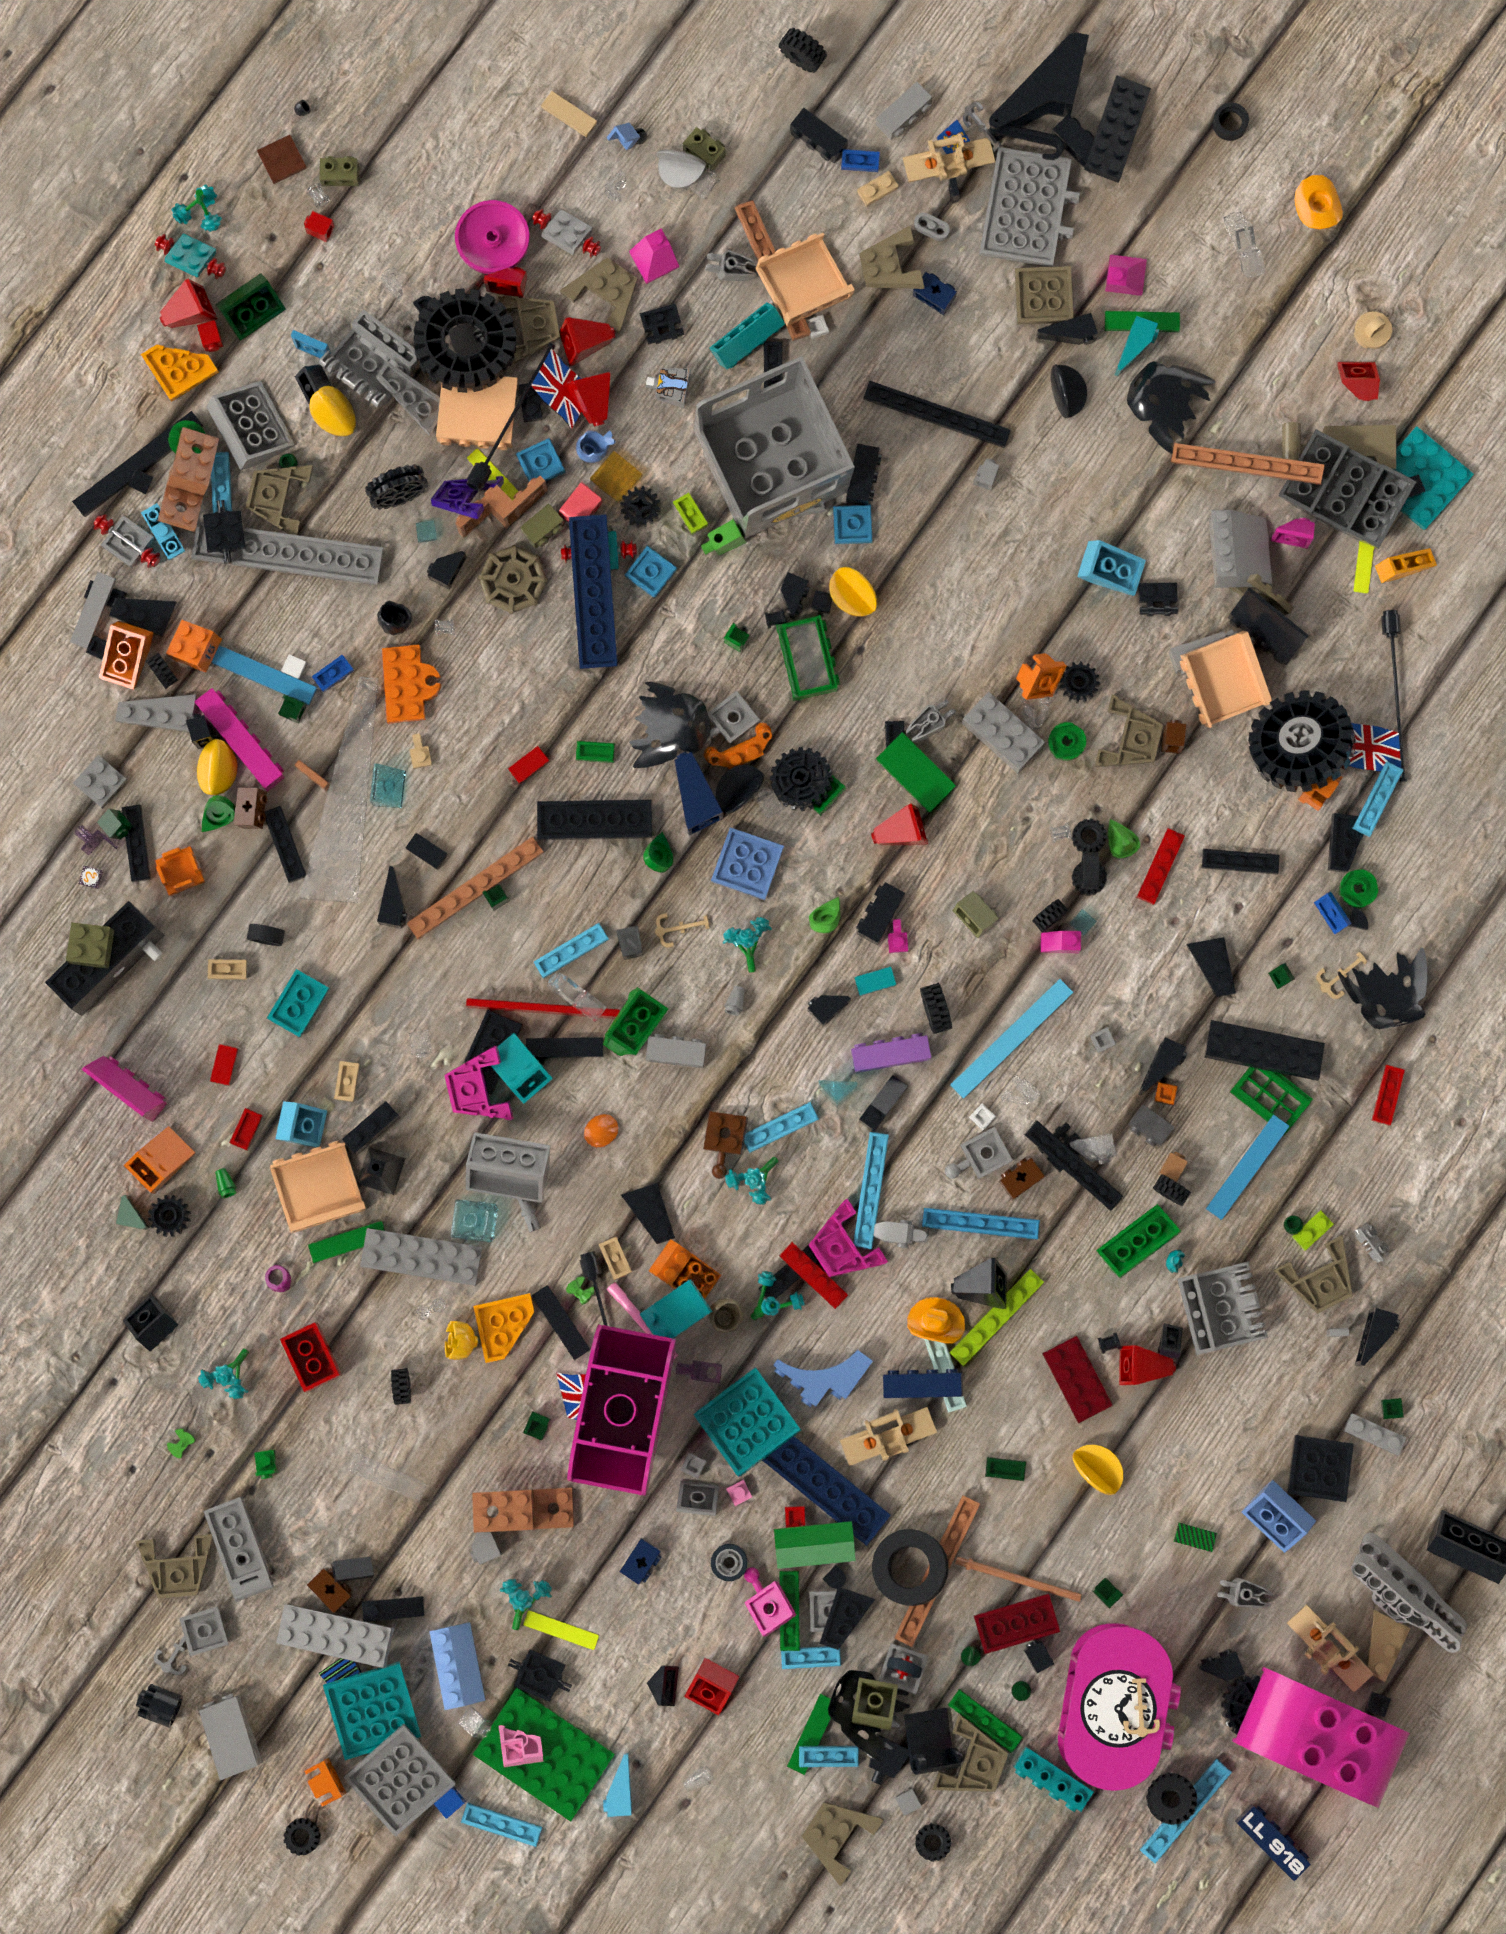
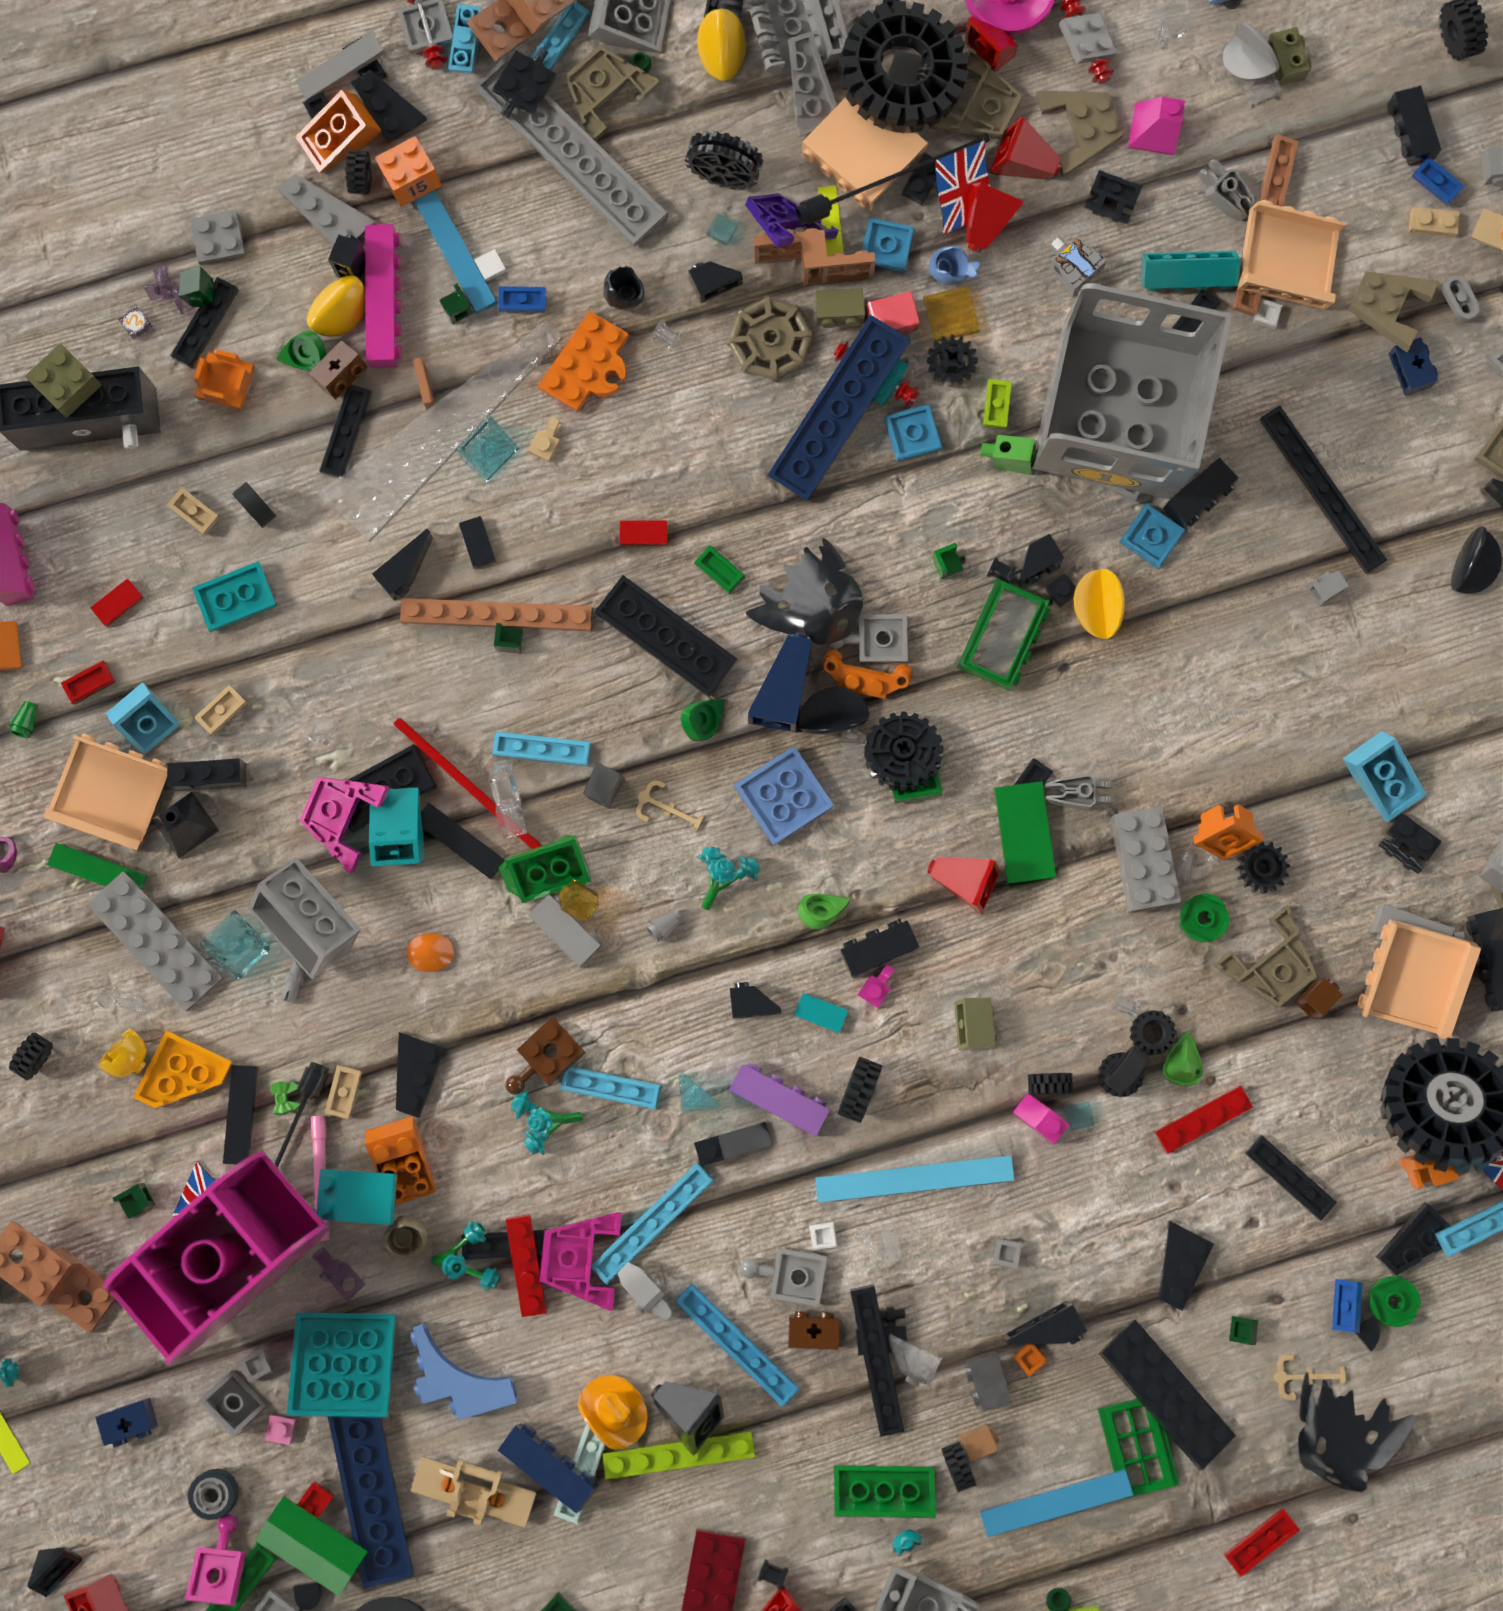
camera: 35 degrees right, 0 degrees up
none -> clear yellow brick [559,879,599,923]

